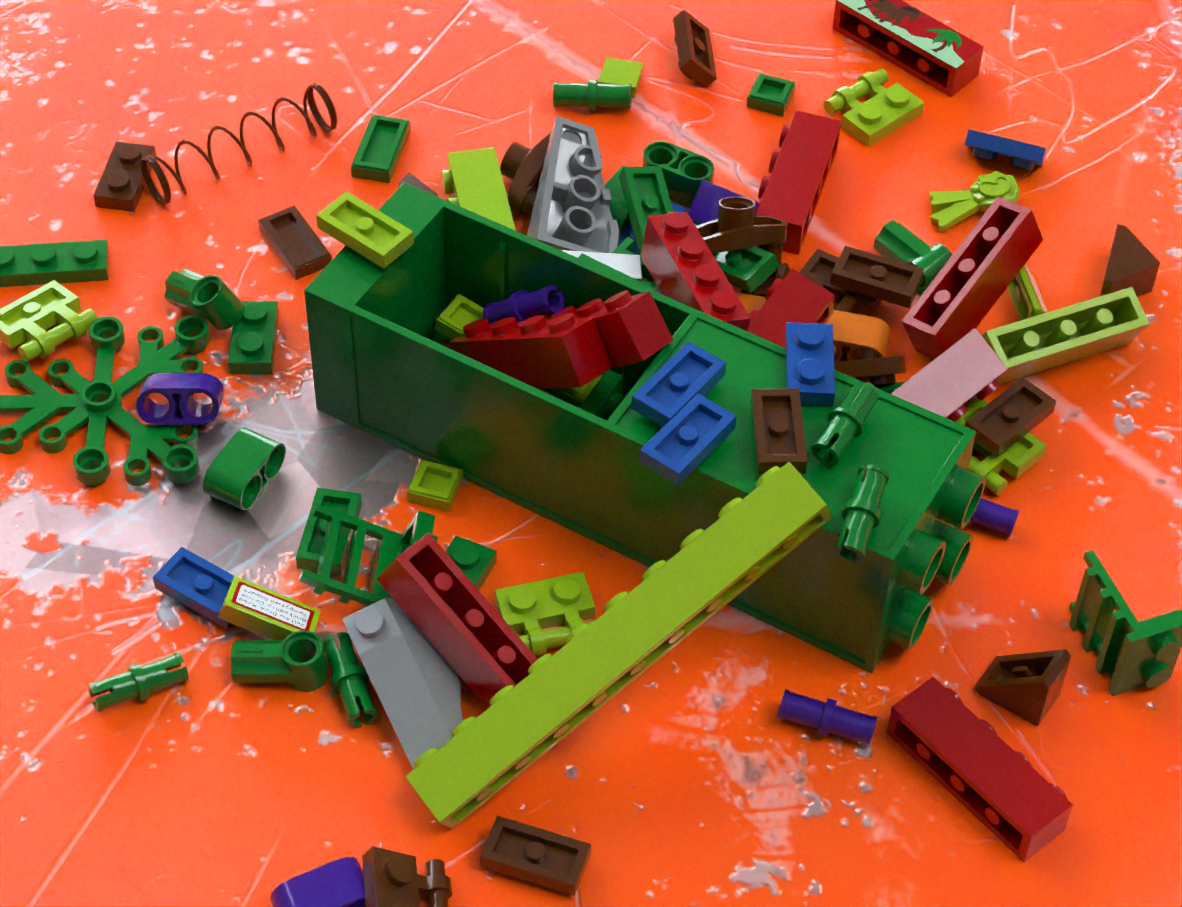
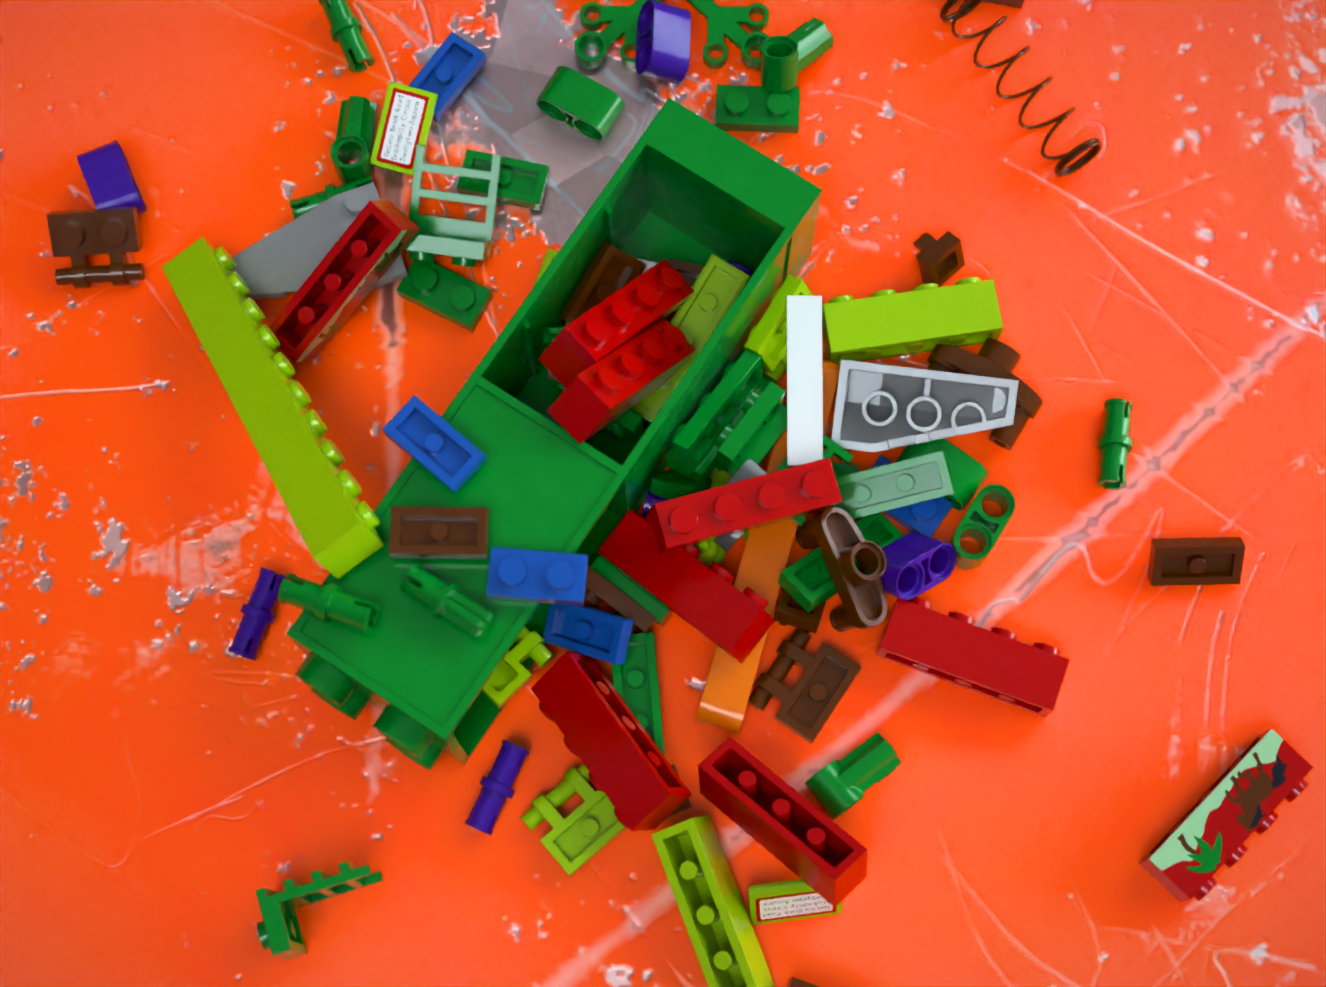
camera: 95 degrees right, 25 degrees up
reddish brown tile [258,205,332,280] -> none
lime plate [316,191,414,269] -> none
green tile [351,114,411,183] -> none
reddish brown plate [480,815,591,896] -> none
dark purple pin [483,285,564,323] -> none
lime plate [495,571,595,656] -> none
lime tile [598,57,643,98] -> none
blue plate [631,341,726,427] -> none
green tile [747,73,796,116] -> none
lime plate [823,68,925,147] -> none
reddish brown plate [830,245,924,309] -> none
reddish brown plate [834,356,906,385] -> none
red brick [887,677,1073,862] -> none
lime piece [929,171,1020,232] -> none
blue plate [964,129,1047,170] -> none
reddish brown plate [965,377,1056,457] -> none
reddish brown slope [974,649,1071,726] -> none

